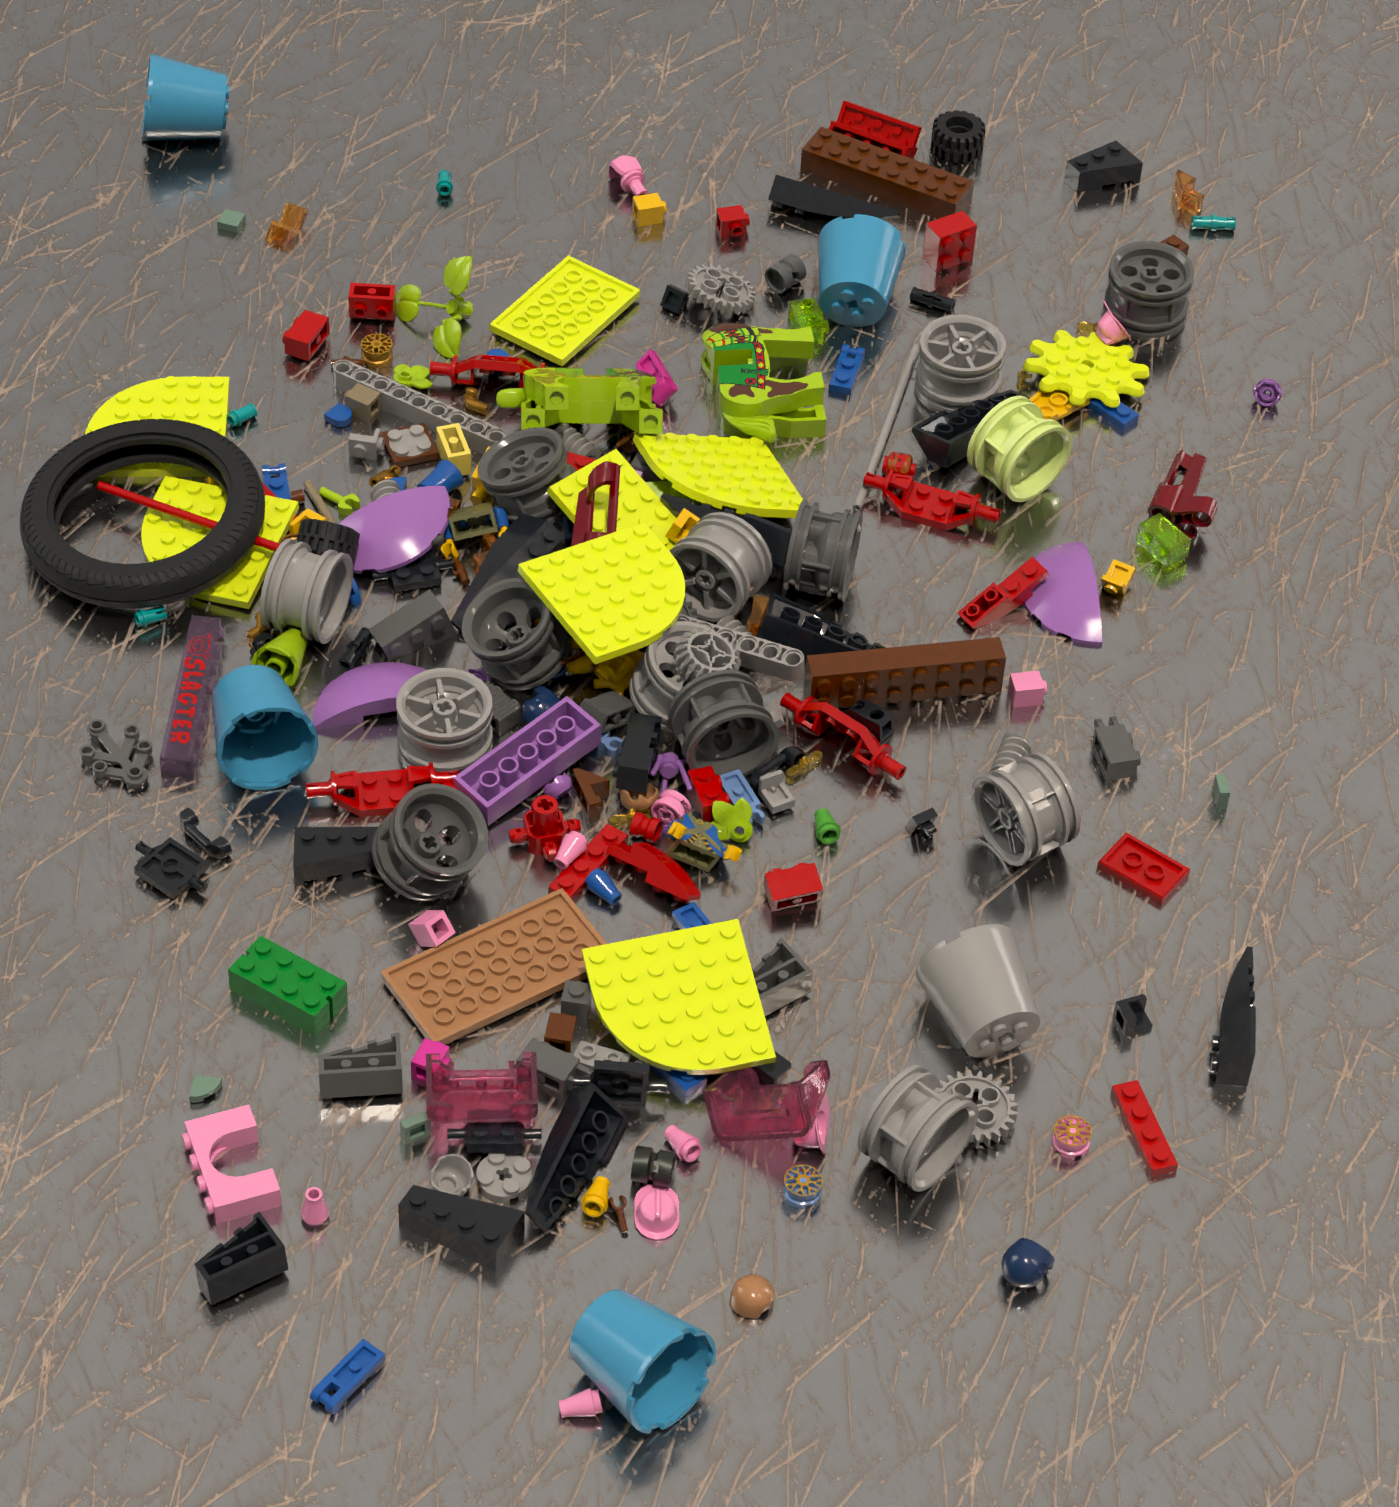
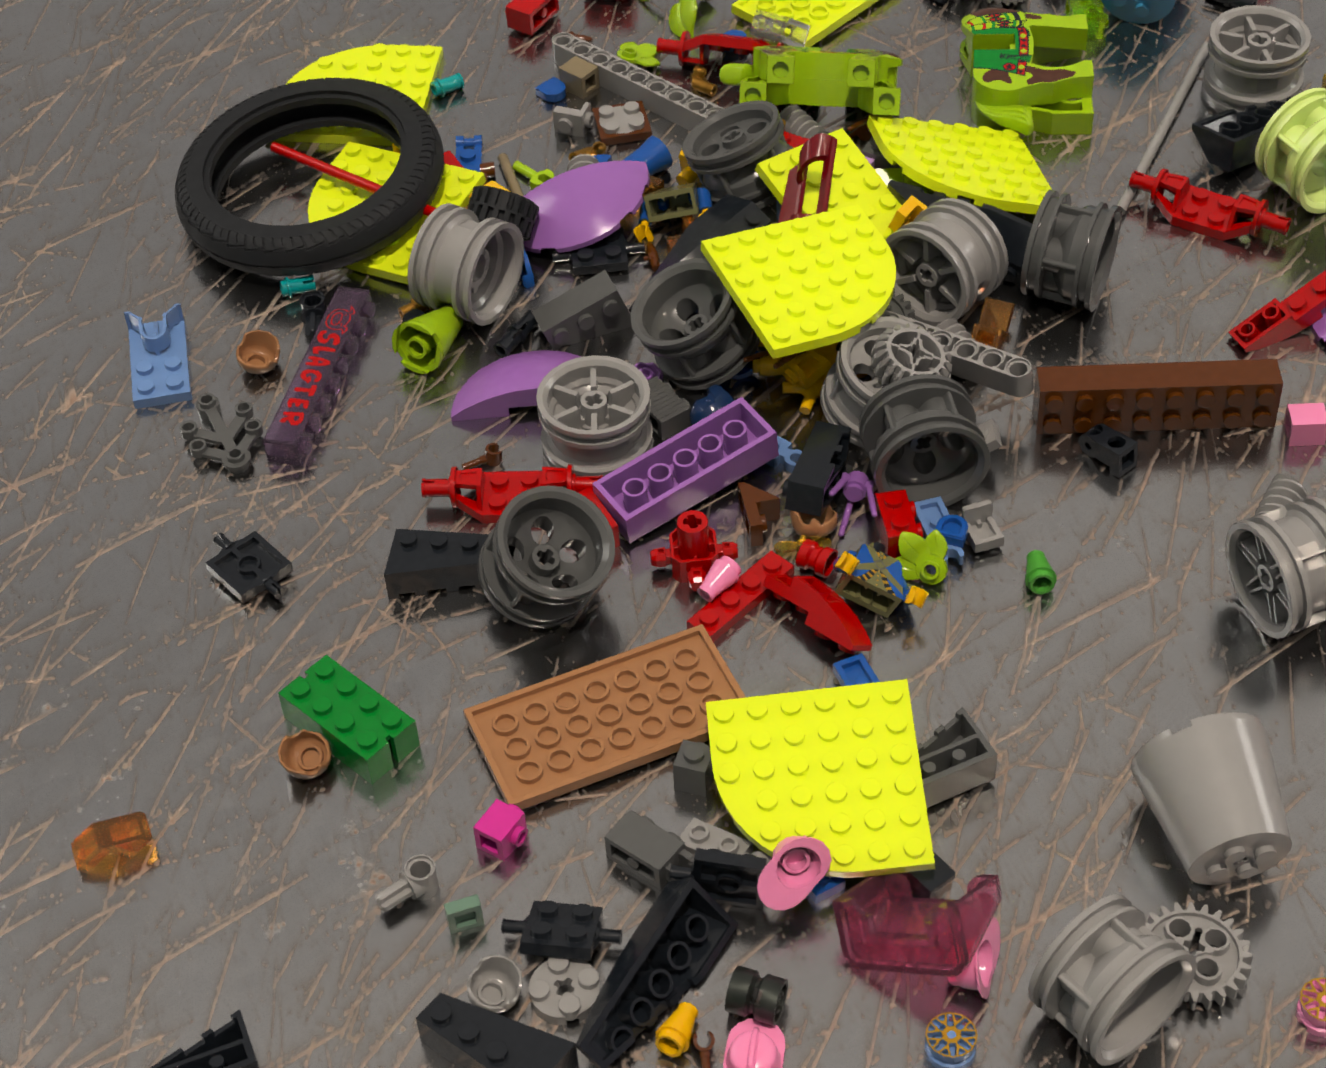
camera: 15 degrees right, 0 degrees up
black bar [180,808,232,859] -> none
bright pink arch [181,1104,281,1224] -> none
sand green tile [189,1075,222,1102] -> none
dark azure cone [212,665,318,790] -> none
bright pink cone [301,1187,329,1226] -> none
dark grey wedge [318,1032,403,1099] -> none
pearl gold wheel [361,334,393,368] -> none
bright pink brick [408,910,456,947] -> none
clear pink windscreen [426,1052,538,1124] -> none
light yellow brick [436,423,471,476] -> none
medium lavender plate [543,772,572,800] -> none
reddish brown brick [544,1012,577,1053] -> none
dark grey brick [580,690,635,734] -> none
blue cone [585,868,622,906] -> none
dark pink plate [635,349,678,407] -> none
bright pink wheel [651,789,691,827] -> none
bright pink cone [664,1125,702,1162] -> none
black bar [749,746,806,793] -> none
black wedge [756,593,886,658] -> none
red brick [763,862,823,912] -> none
red plate [780,692,907,780] -> none
clear yellow piece [786,751,822,779] -> none
blue plate [828,344,865,395] -> none
red head [882,451,917,477] -> none
black tile [905,807,938,841] -> none
none -> clear orange slope [71,811,153,873]
none -> medium blue plate [124,303,192,409]
none -> medium nougat hair [236,330,280,375]
none -> medium nougat hair [277,729,332,780]
none -> black axle [300,290,329,341]
none -> light grey axle [375,854,439,911]
none -> reddish brown hand [461,443,502,470]
none -> clear torso [750,10,810,47]
none -> bright pink piece [757,835,832,910]
none -> blue tile [935,515,968,548]

